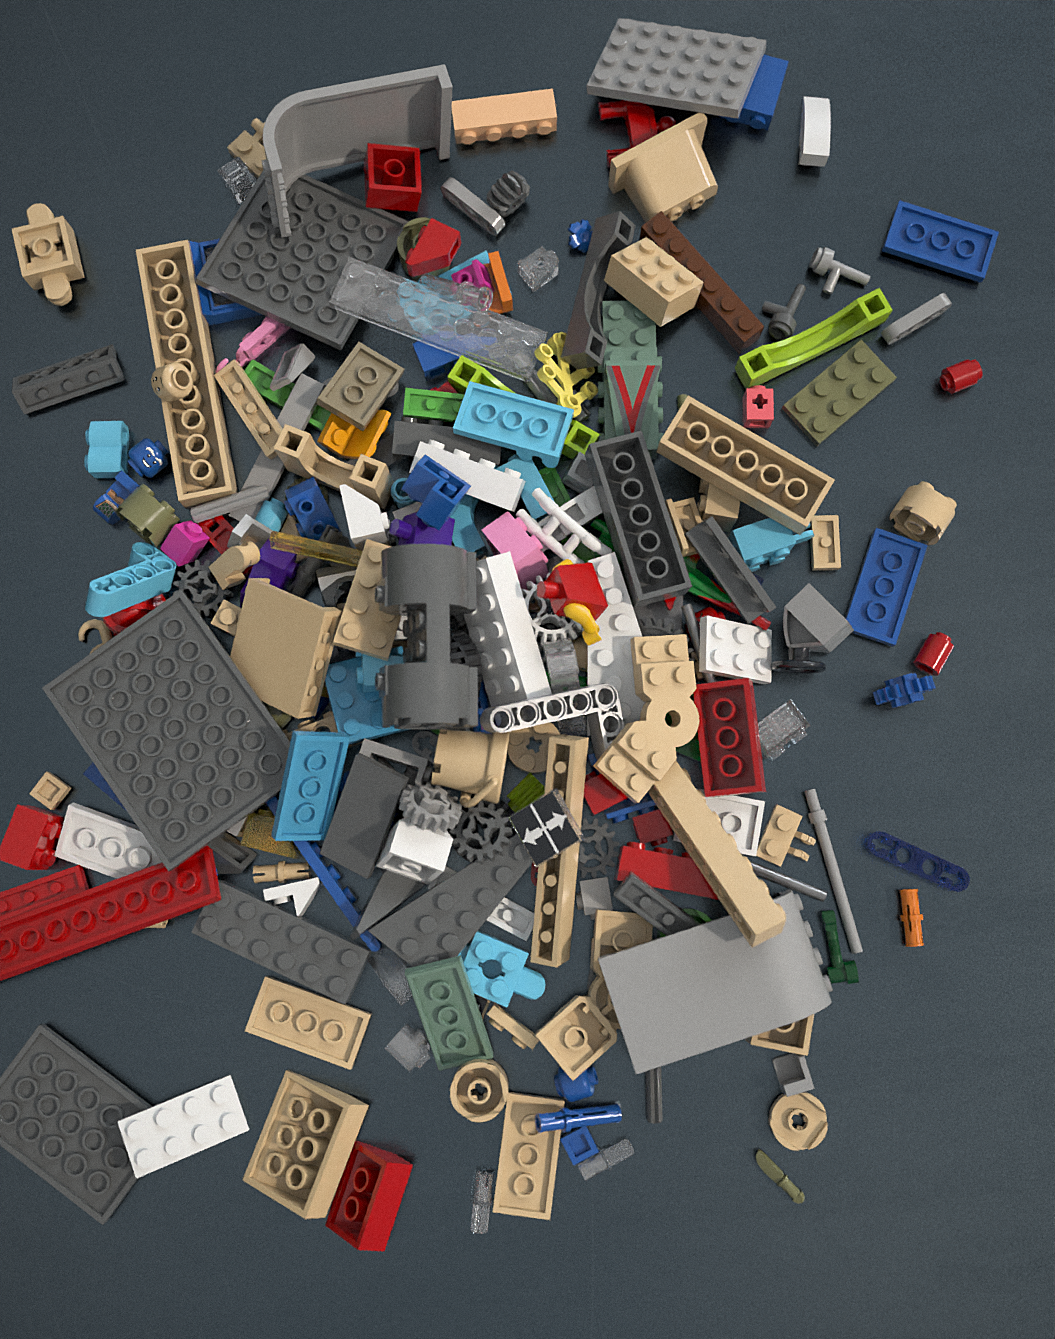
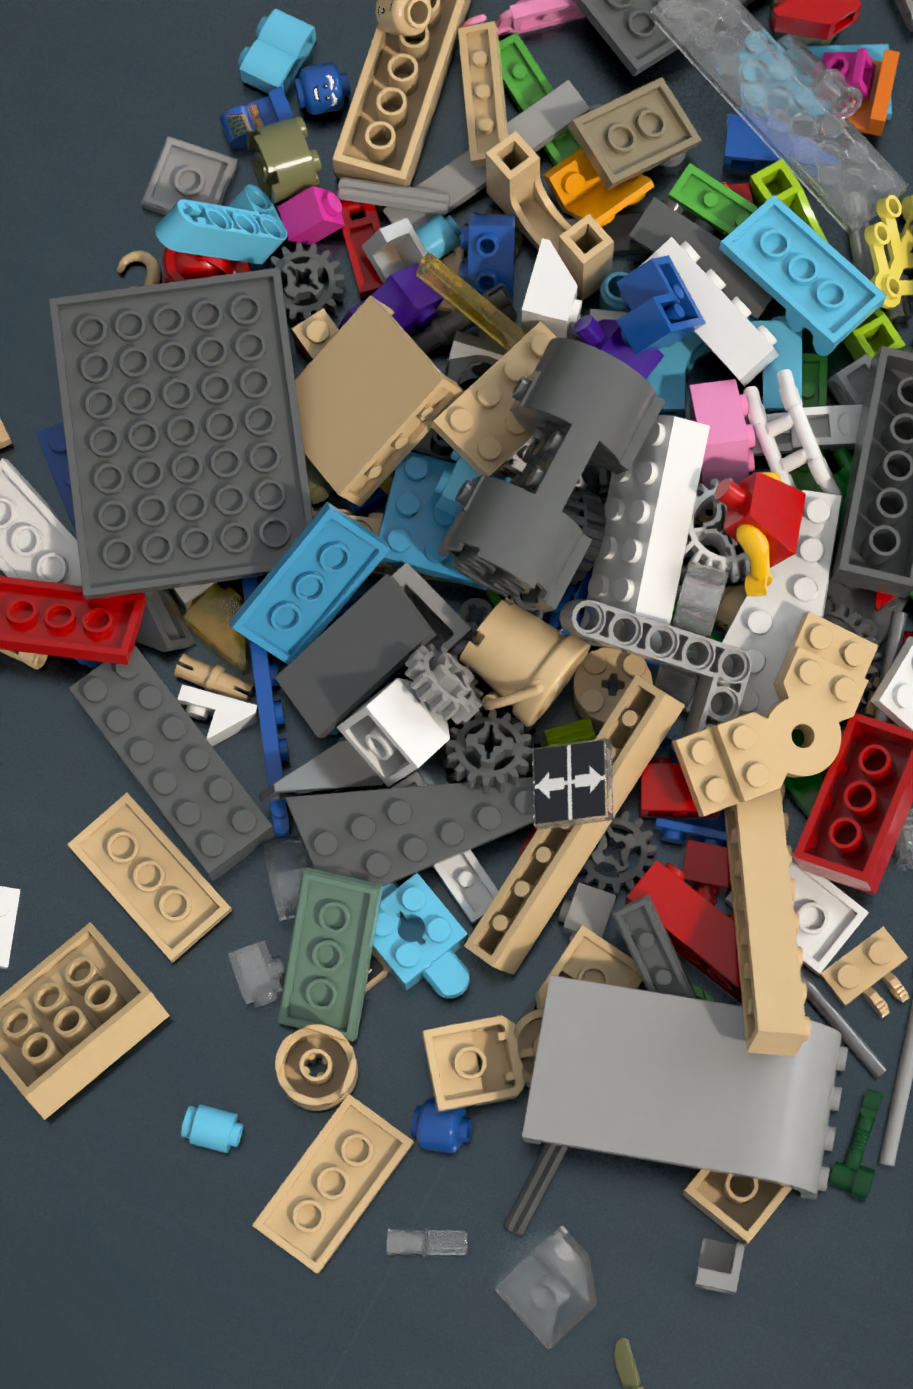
camera: 30 degrees right, 5 degrees down
tan leg [209,541,260,590] -> none
light grey slope [270,343,315,391] -> none
red slope [325,1141,413,1251] -> none
clear axle [470,1171,494,1234] -> none
tan plate [487,1002,539,1050] -> none
blue pin [535,1103,622,1133] -> none
blue plate [560,1126,599,1166] -> none
tan plate [768,1092,828,1151] -> none
none -> light grey tile [141,136,239,215]
none -> medium azure brick [181,1104,243,1153]
none -> clear slope [494,1226,597,1351]

